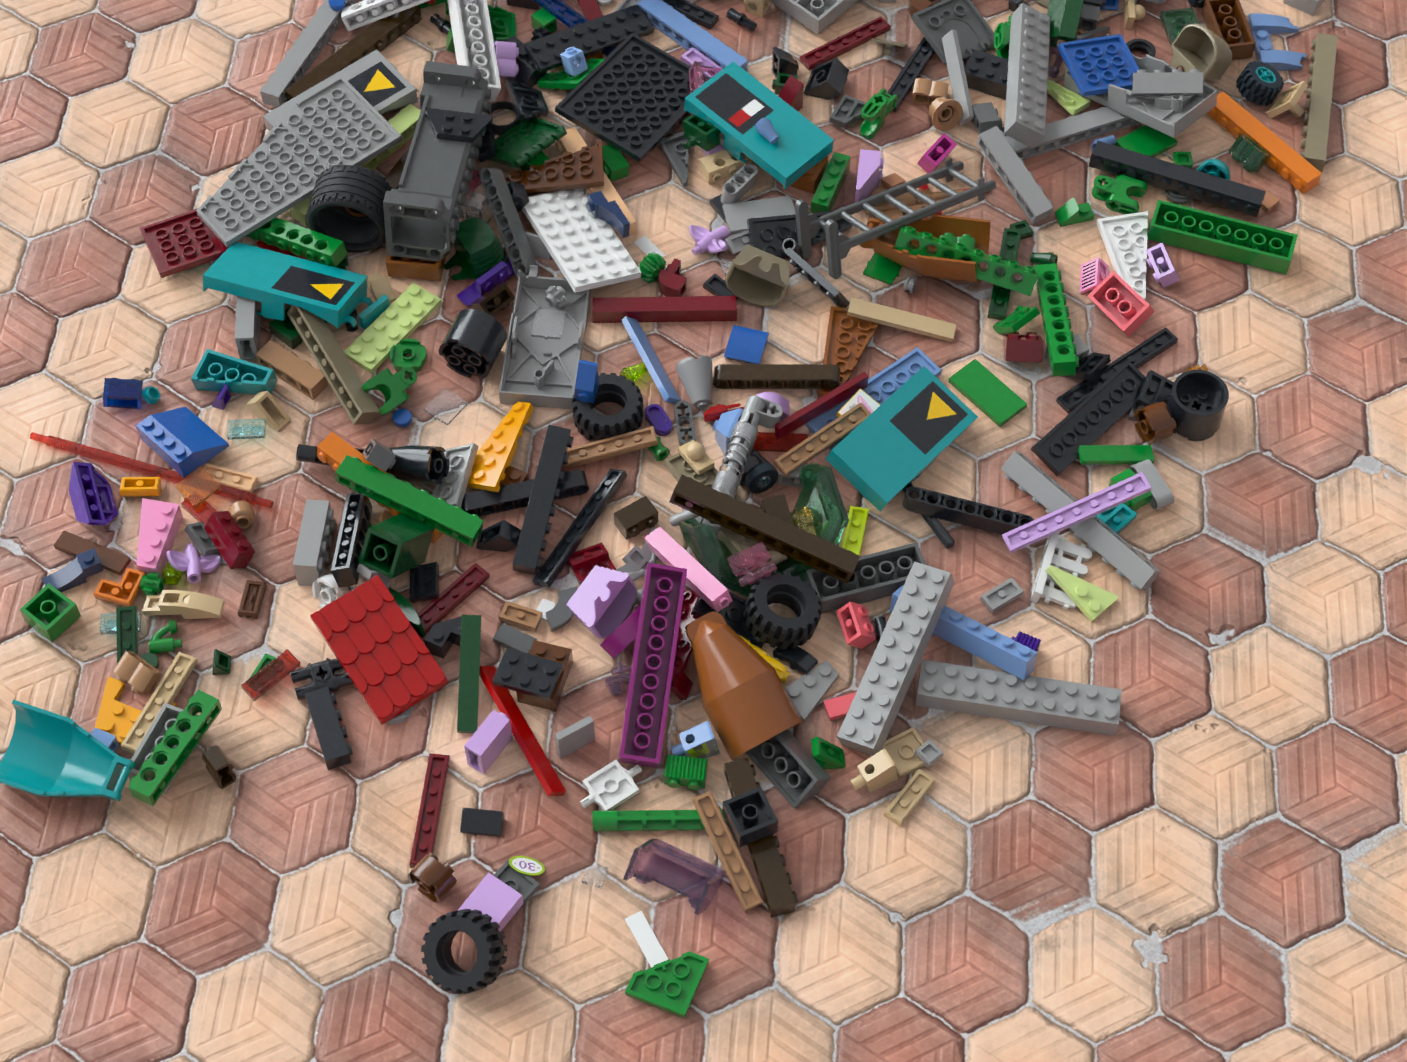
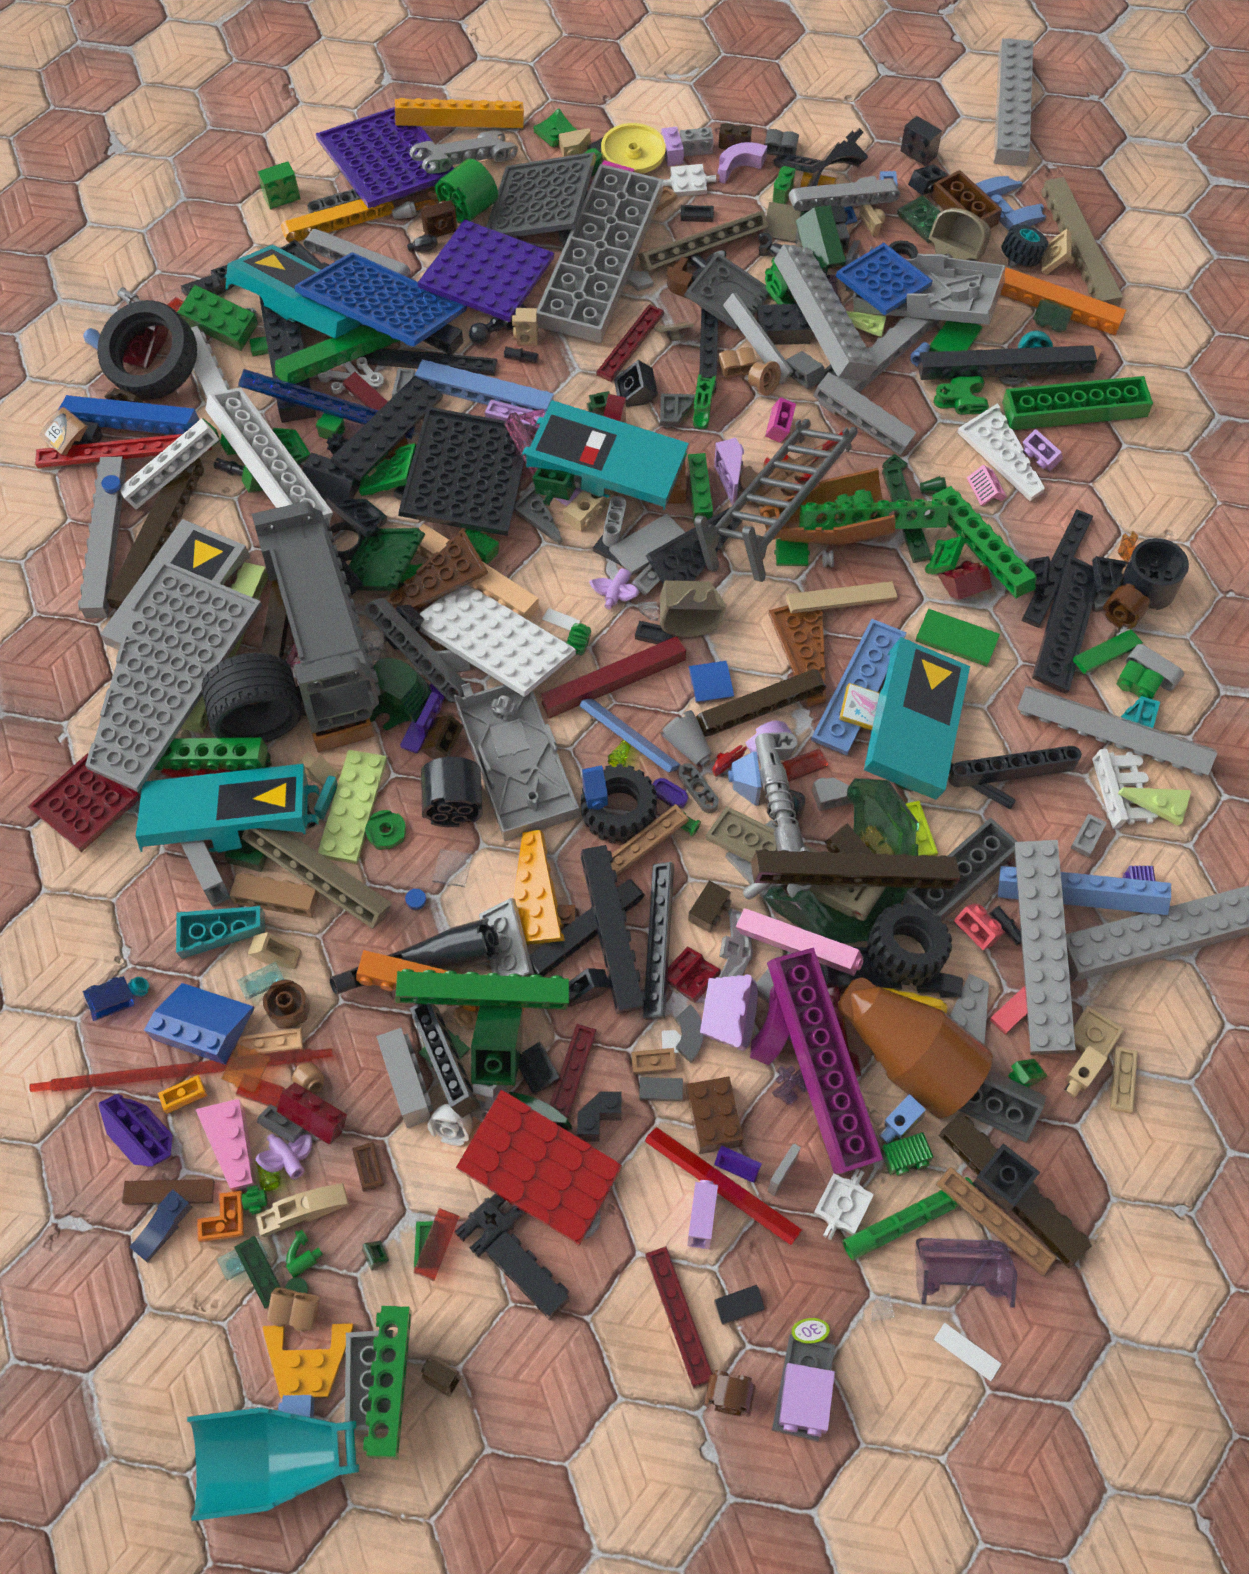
camera: 25 degrees left, 5 degrees up
green brick [20,583,81,642] -> none
tan tile [120,652,197,754] -> none
dark purple slope [212,384,231,410] -> none
green piece [361,367,417,416] -> none
dark grey brick [362,438,396,472] -> none
black tyre [421,909,507,994] -> none
black wing [425,107,493,143] -> none
dark green tile [457,615,481,733] -> none
black plate [493,648,564,701] -> none
lavender brick [494,41,519,78] -> none
light blue brick [560,47,588,76] -> none
dark blue slope [586,191,630,238] -> none
green plate [625,951,709,1018] -> none
dark red brick [659,258,687,297] -> none
tan tile [678,440,714,475] -> none
clear pink plate [727,542,777,586] -> none
black bush [745,463,778,493] -> none
medium blue cone [755,117,780,144] -> none
black slope [772,47,799,79] -> none
medium nougat tile [774,403,871,477] -> none
dark red tile [775,372,869,440] -> none
hinge [782,238,850,308] -> none
nougat tile [881,173,906,189] -> none
light grey tile [915,739,944,768] -> none
lavender plate [1002,472,1151,553] -> none
green slope [1055,197,1094,227] -> none
coral brick [1088,270,1155,337] -> none
light grey brick [1132,69,1204,96] -> none
green tile [1173,152,1193,169] -> none
none -> reddish brown brick [263,979,310,1028]
none -> dark purple tile [714,1145,762,1183]

